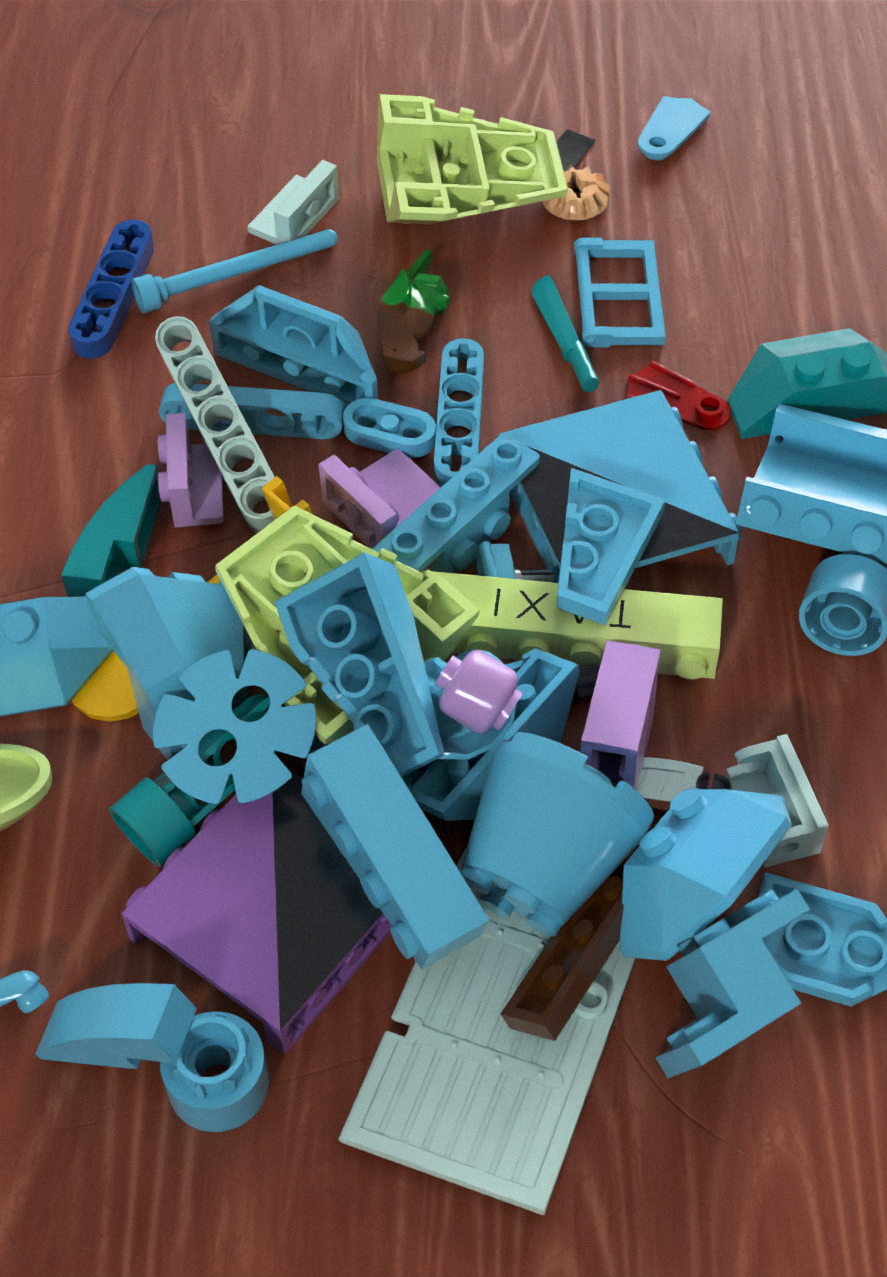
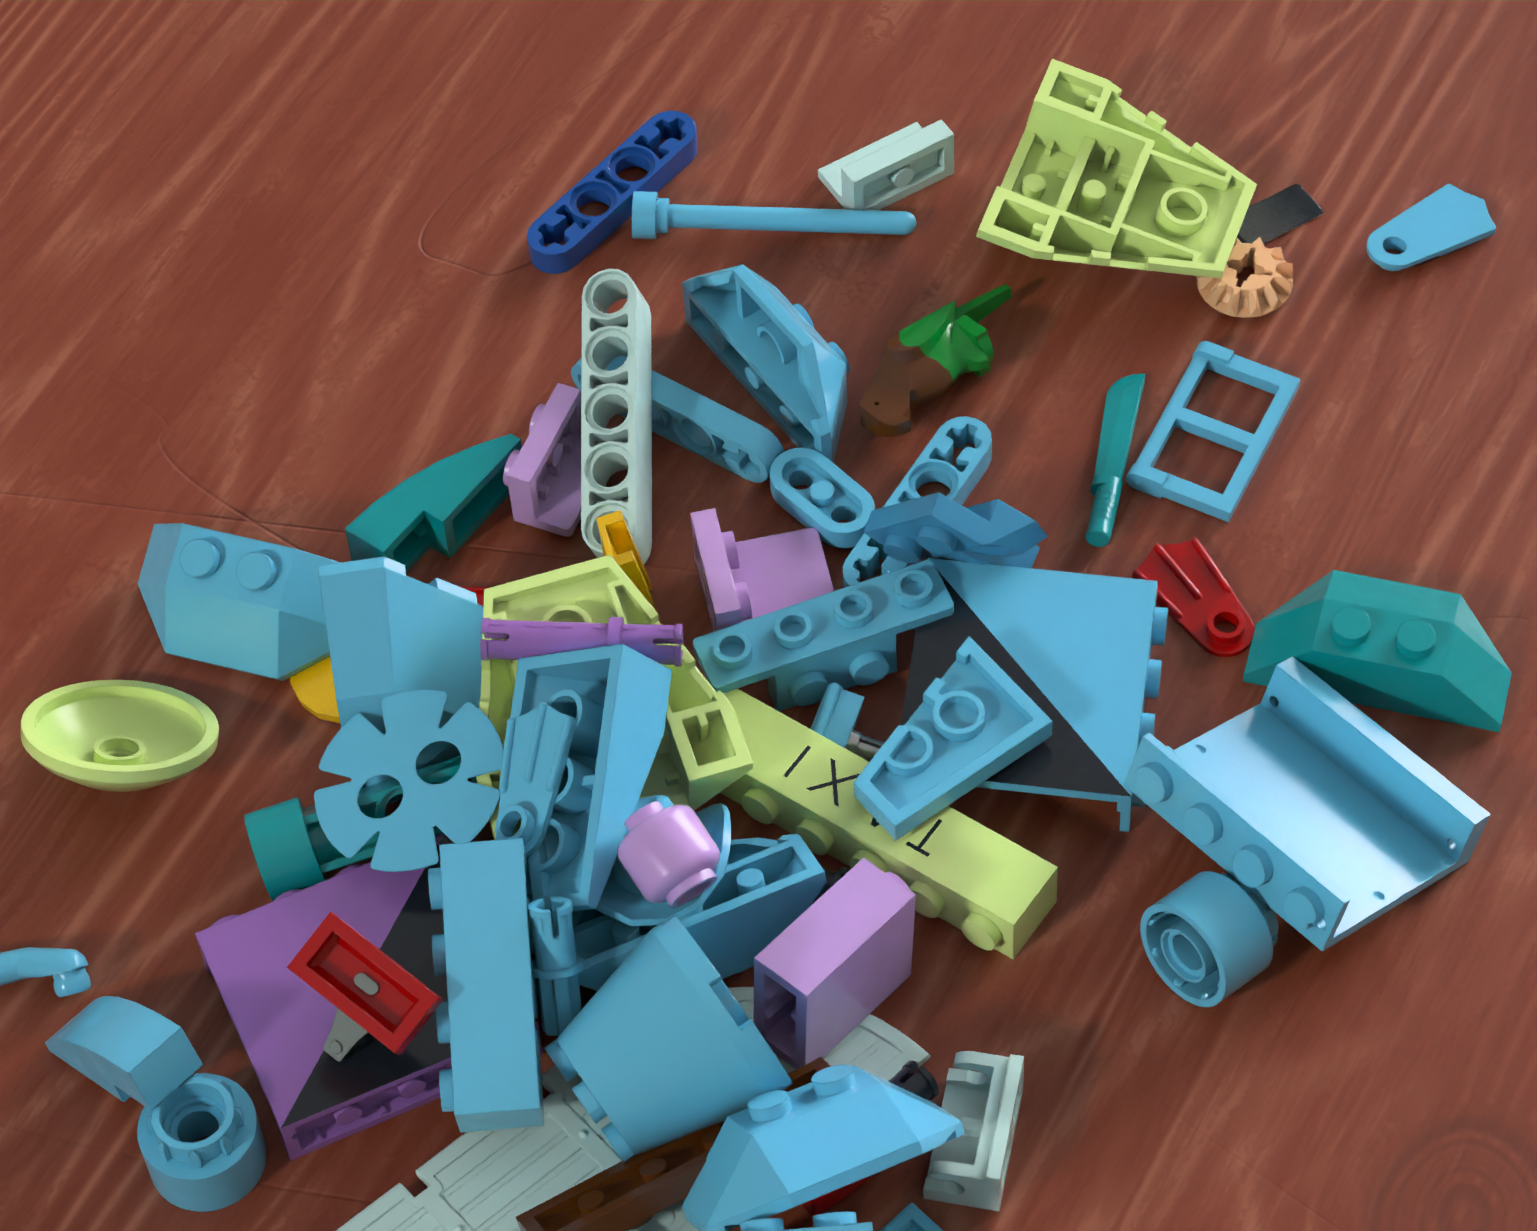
camera: 30 degrees right, 0 degrees up
none -> red piece [287,912,444,1062]
none -> medium lavender pin [480,617,683,667]
none -> medium azure piece [495,702,577,857]
none -> medium azure axle [528,896,584,1036]
none -> dark azure plate [863,492,1048,568]

